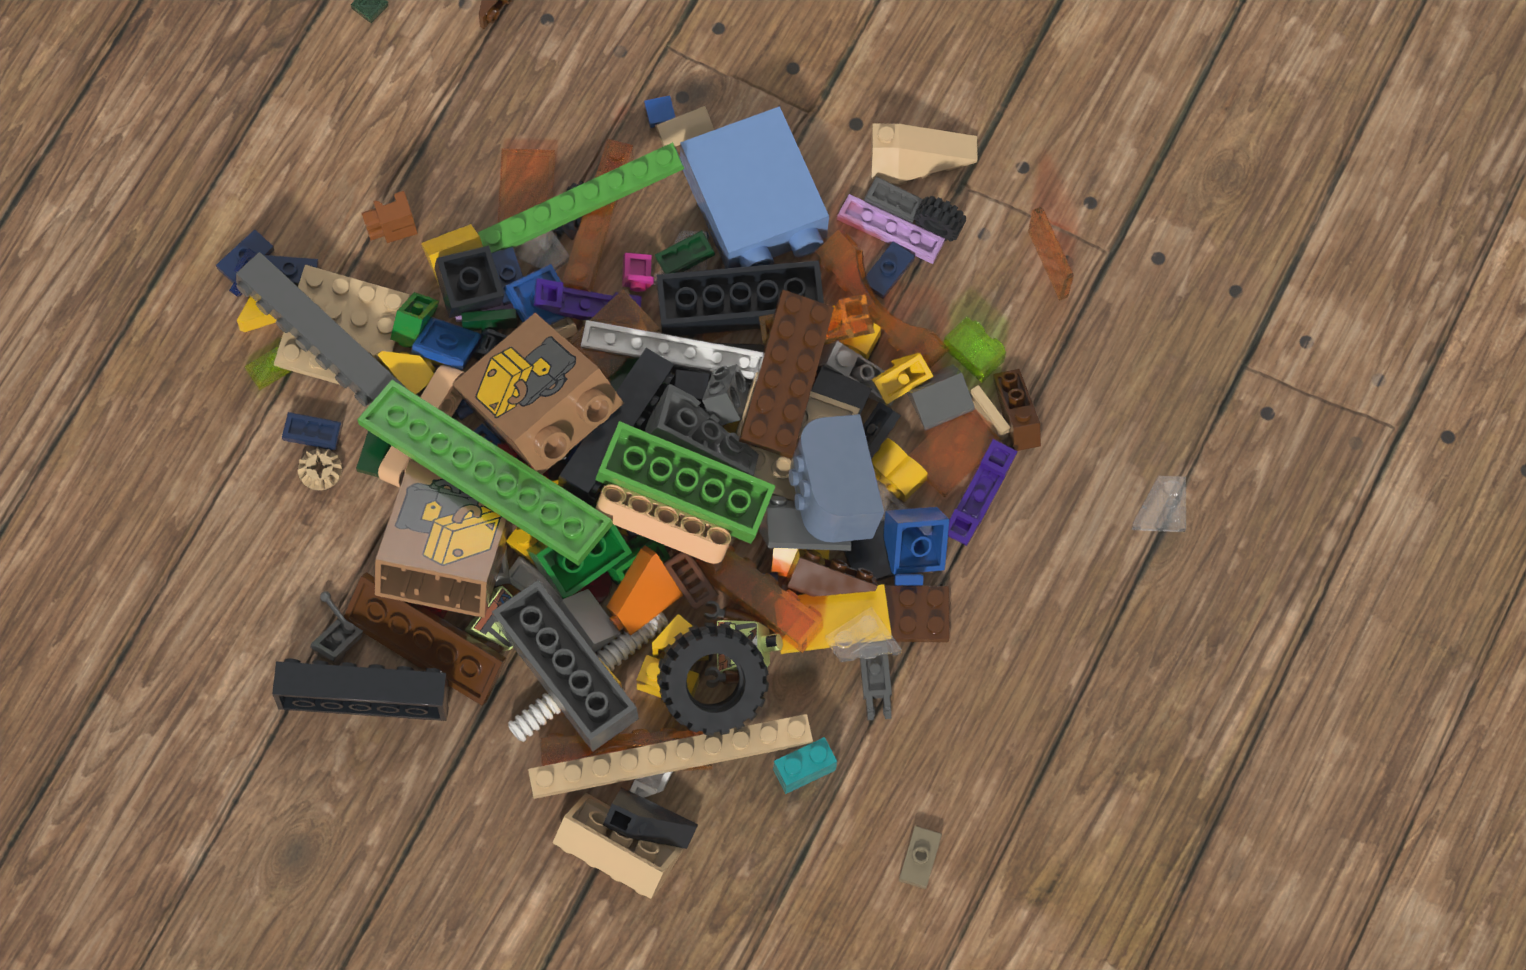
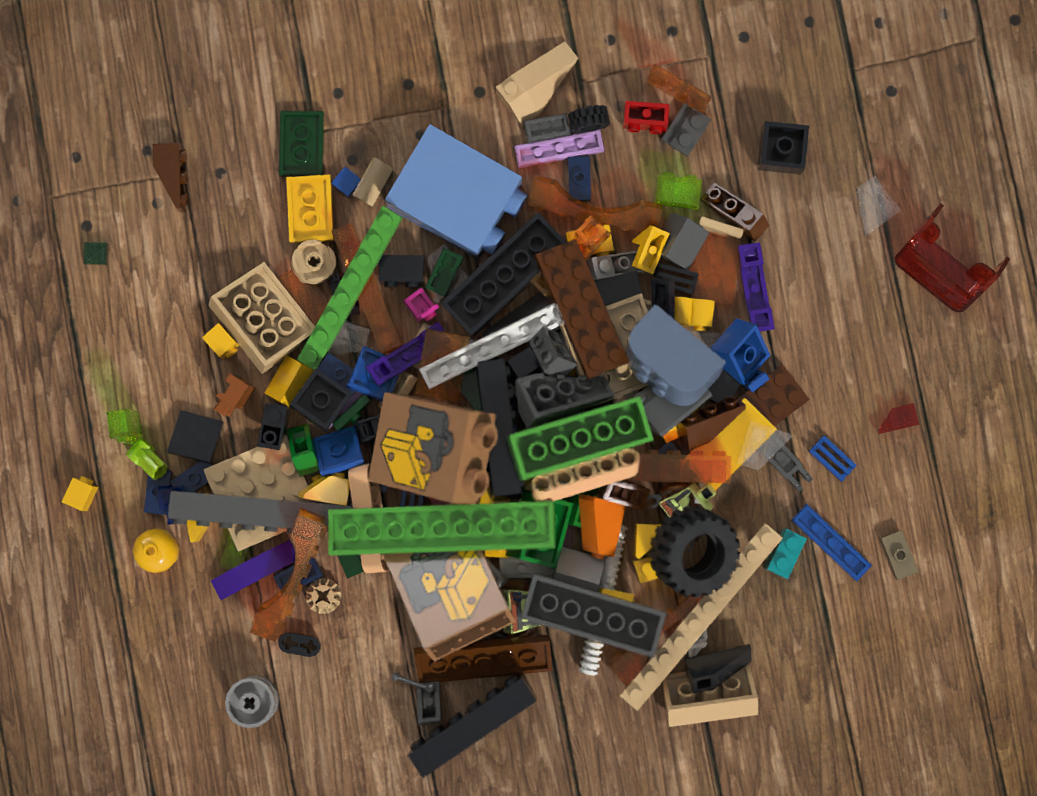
camera: 30 degrees left, 15 degrees up
none -> yellow brick [62,476,98,511]
none -> clear neon green brick [106,409,143,444]
none -> lime piece [125,437,168,480]
none -> yellow cylinder [133,528,179,573]
none -> black tile [167,410,224,464]
none -> yellow brick [202,323,239,359]
none -> tan slope [208,262,315,374]
none -> dark purple slope [211,540,300,600]
none -> light grey wheel [225,675,279,728]
none -> clear orange arch [250,507,328,642]
none -> black slope [257,403,291,450]
none -> black beam [278,632,321,657]
none -> dark green tile [279,111,324,177]
none -> yellow plate [286,175,334,243]
none -> tan plate [291,240,336,284]
none -> black brick [379,255,425,288]
none -> red brick [622,101,670,134]
none -> black tile [650,263,699,295]
none -> dark grey plate [661,103,711,157]
none -> black brick [757,121,809,175]
none -> blue tile [791,504,872,581]
none -> blue tile [808,435,857,482]
none -> clear red slope [878,403,920,434]
none -> clear red windscreen [895,203,1010,312]

